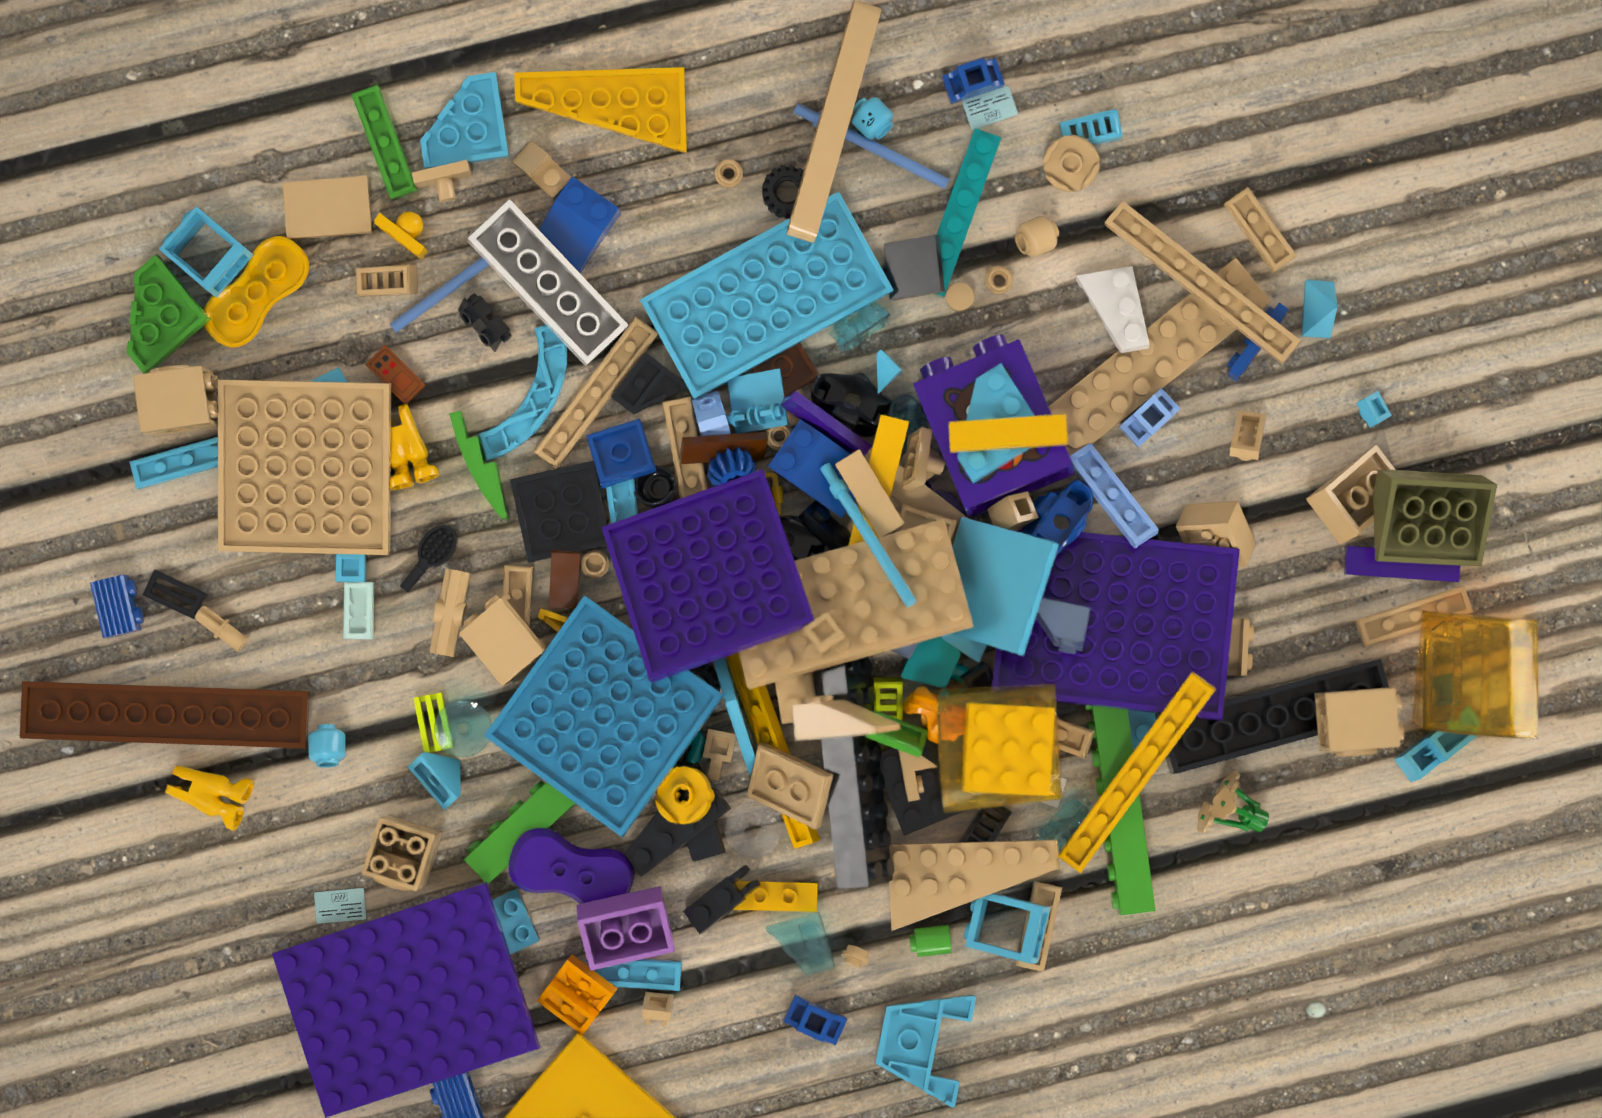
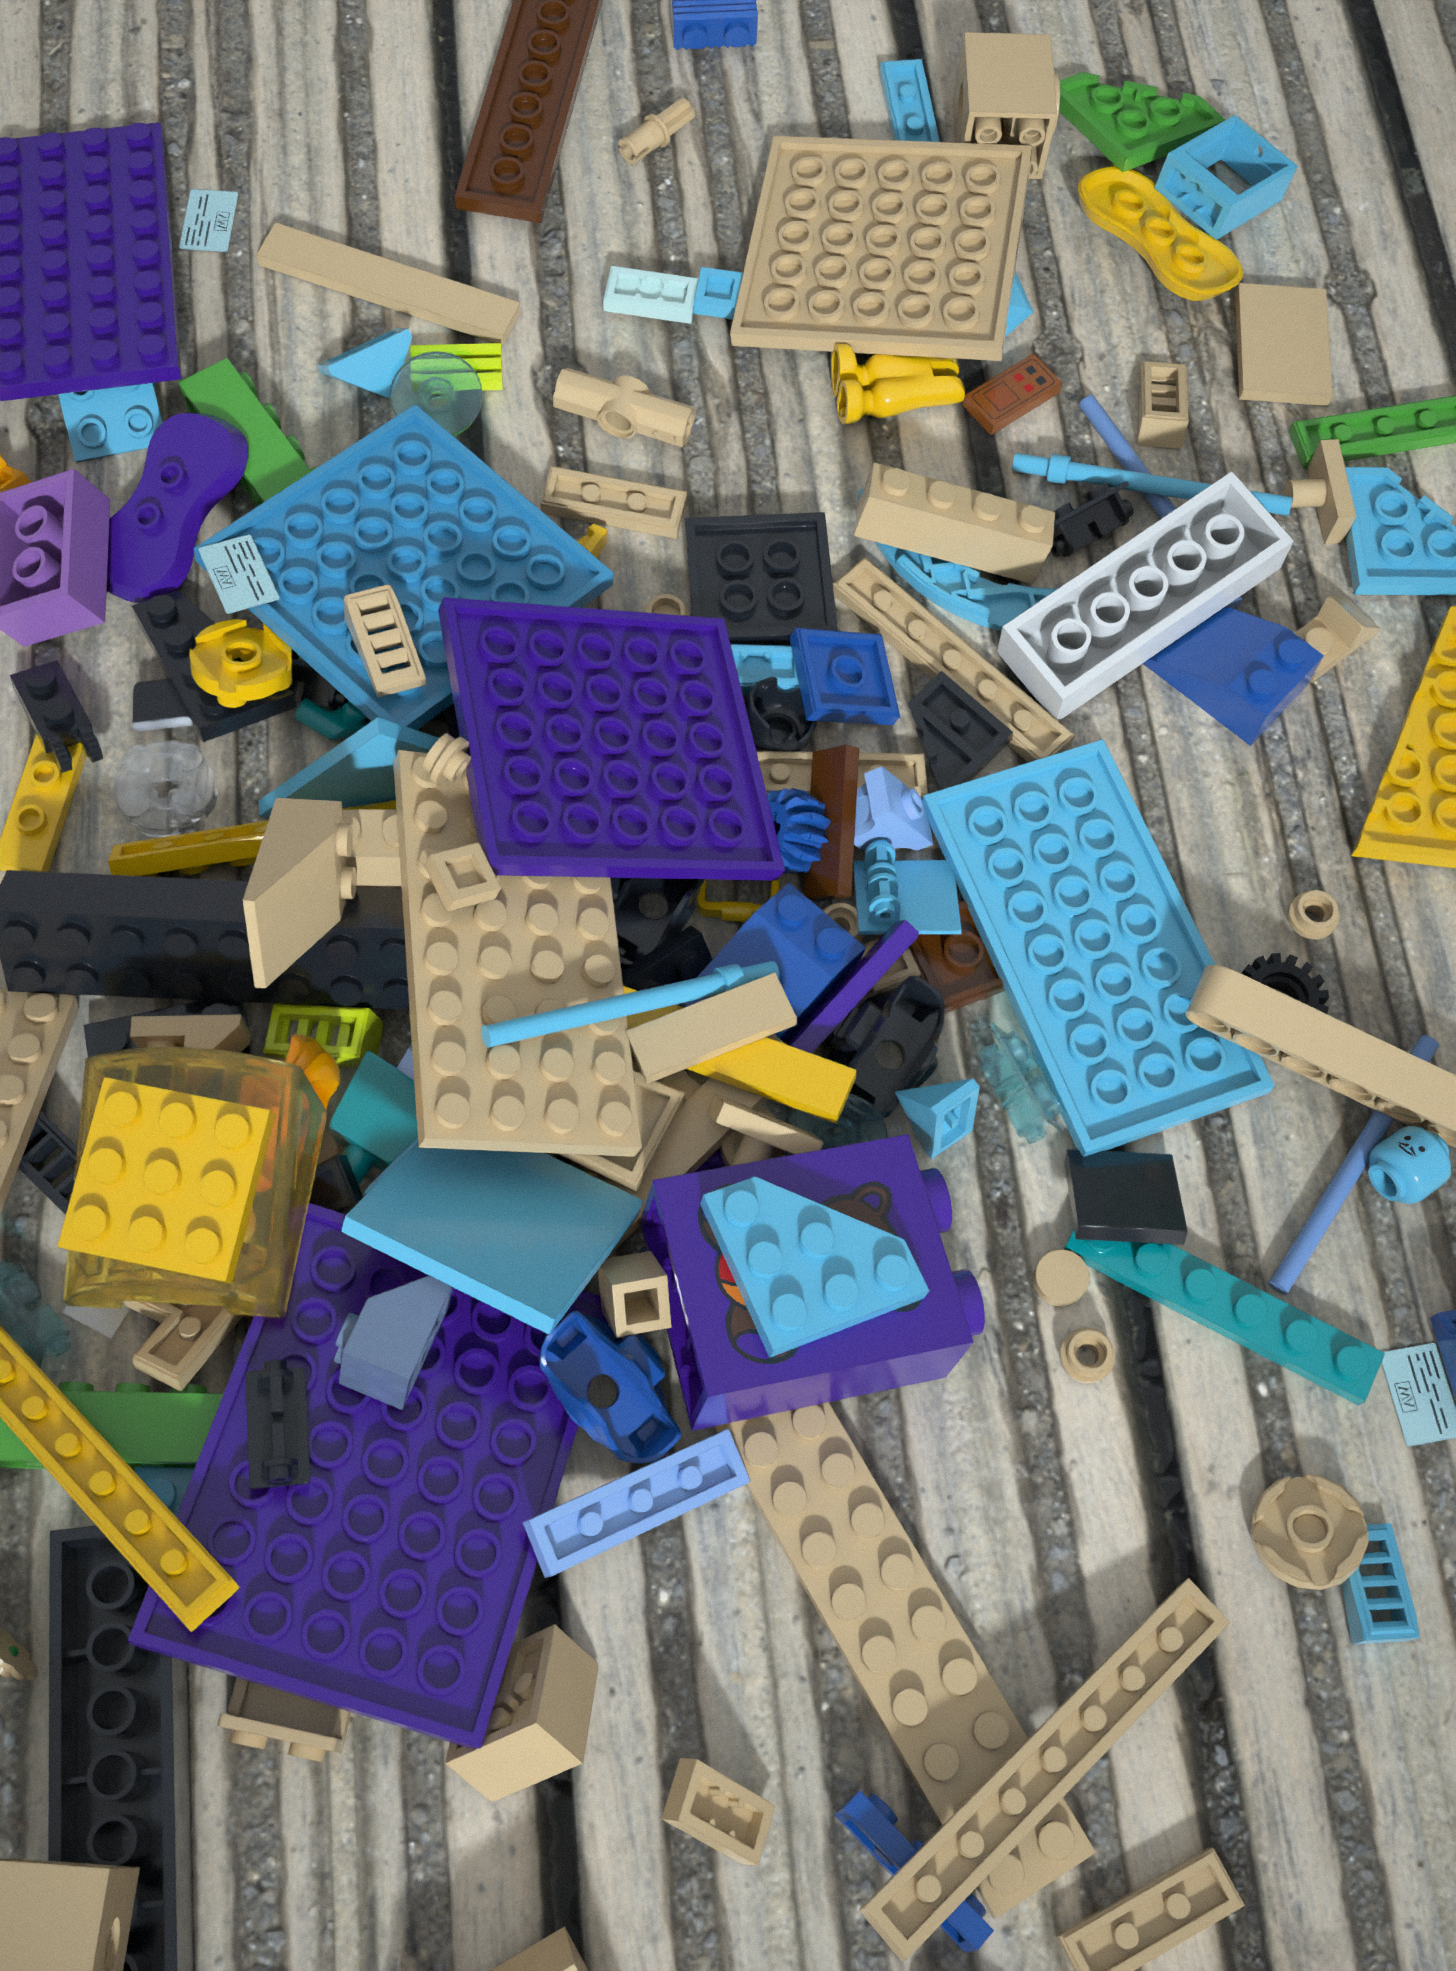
camera: 95 degrees right, 20 degrees down
black tile [143,569,208,619] -> none
yellow piece [165,765,254,831] -> none
medium azure head [308,724,346,768] -> none
tan brick [361,815,443,891] -> none
yellow tile [374,212,428,259] -> none
black piece [400,525,458,593] -> none
bright green slope [449,411,510,520] -> none
tan panel [459,594,549,686] -> none
reddish brown tile [549,550,580,609] -> none
tan plate [703,729,736,781] -> none
tan tile [747,742,833,829] -> none
bright green tile [866,710,928,757] -> none
yellow tile [949,414,1068,453] -> none
tan head [1015,216,1059,257] -> none
white wing [1076,266,1150,353] -> none
light blue brick [1119,388,1181,448] -> none
none -> clear light blue sticker [198,535,279,614]
none -> black hinge [245,1360,310,1489]
none -> tan tile [256,222,521,346]
none -> tan slope [344,585,426,698]
none -> tan plate [422,733,471,786]
none -> tan brick [853,462,1055,584]
none -> medium azure bar [1012,453,1293,516]

